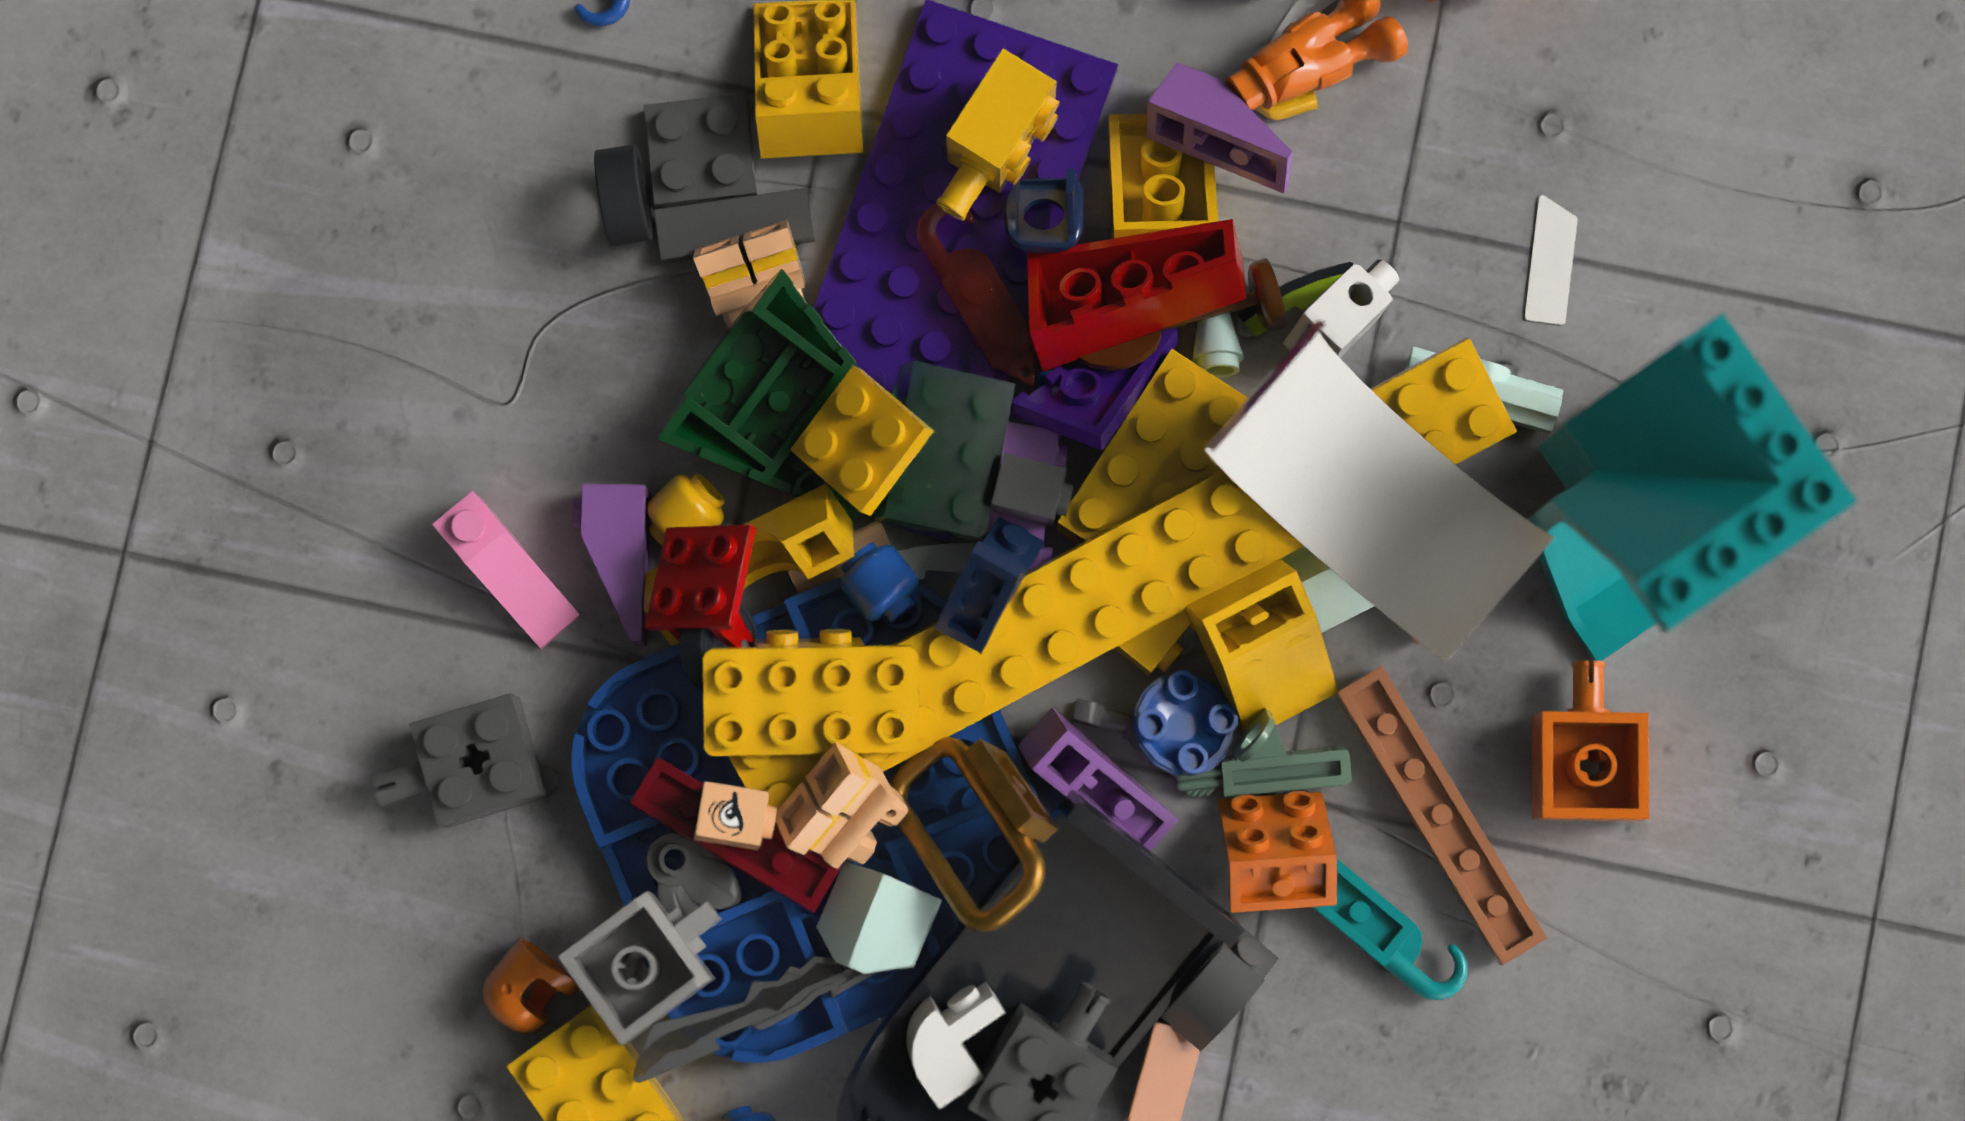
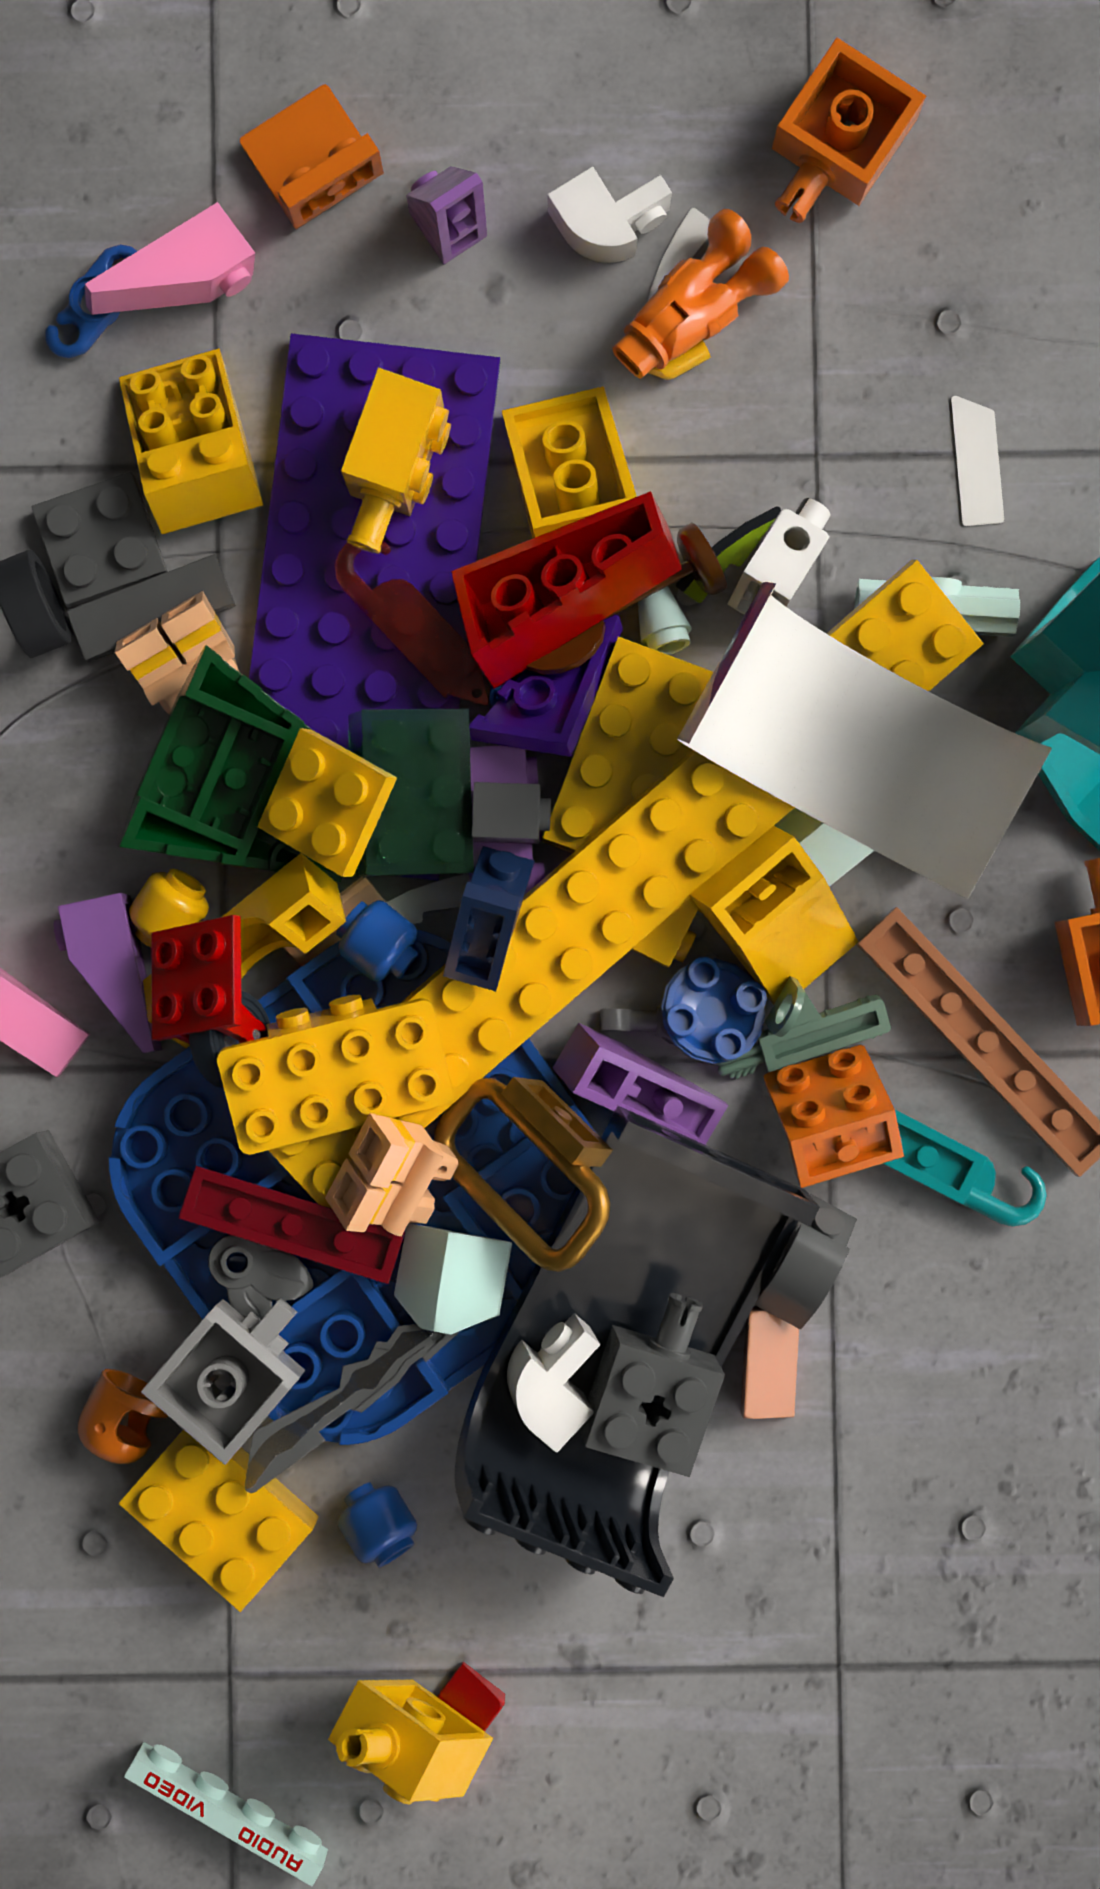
camera: 10 degrees left, 5 degrees up
light nougat brick [694,782,777,850] -> none
dark blue piece [1004,168,1084,253] -> none
medium lavender slope [1146,62,1292,194] -> none

